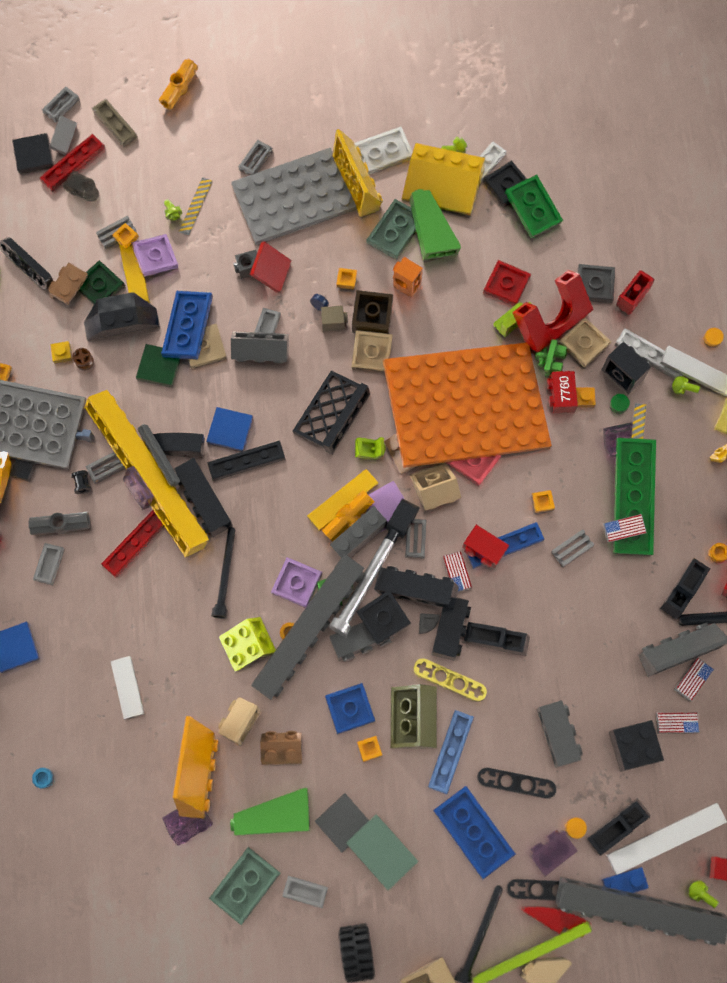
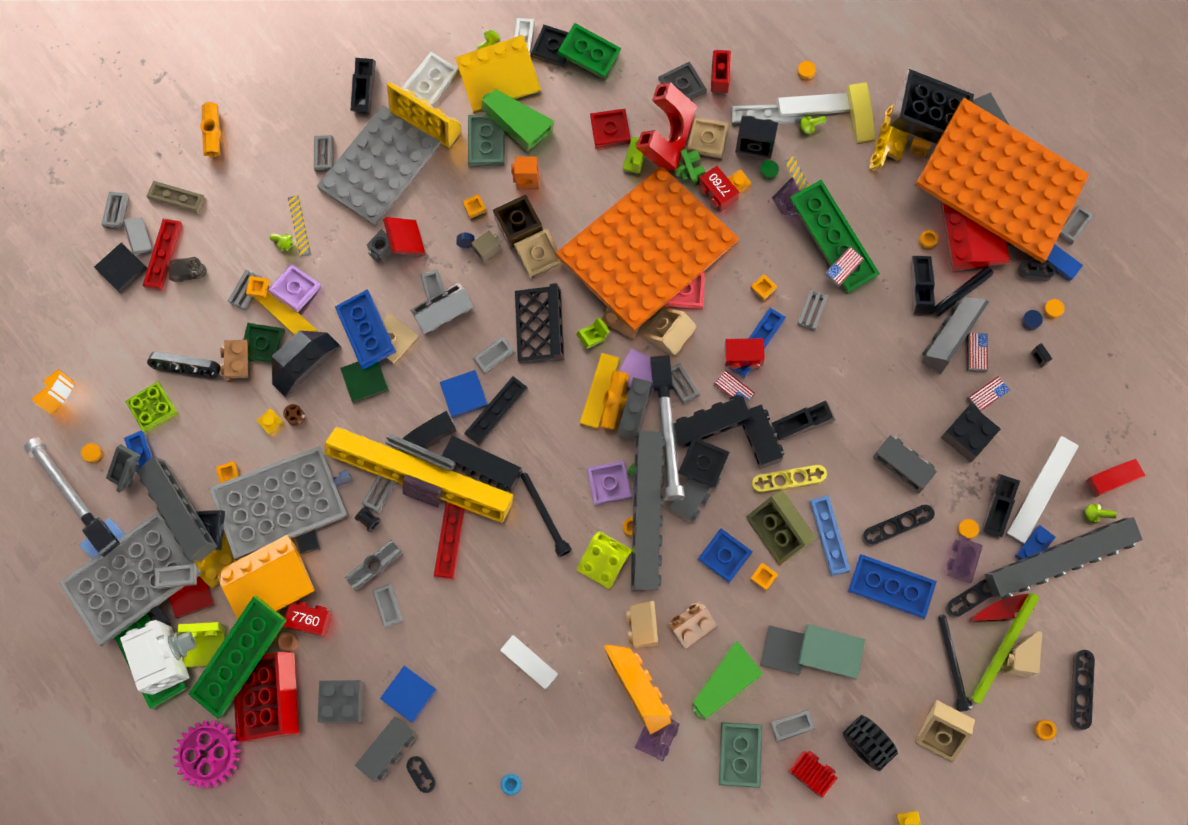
camera: 30 degrees left, 0 degrees up
light grey tile [419,613,440,634] -> none
none -> black slope [350,58,376,112]
none -> light grey tile [473,336,515,374]
none -> red brick [788,751,838,798]

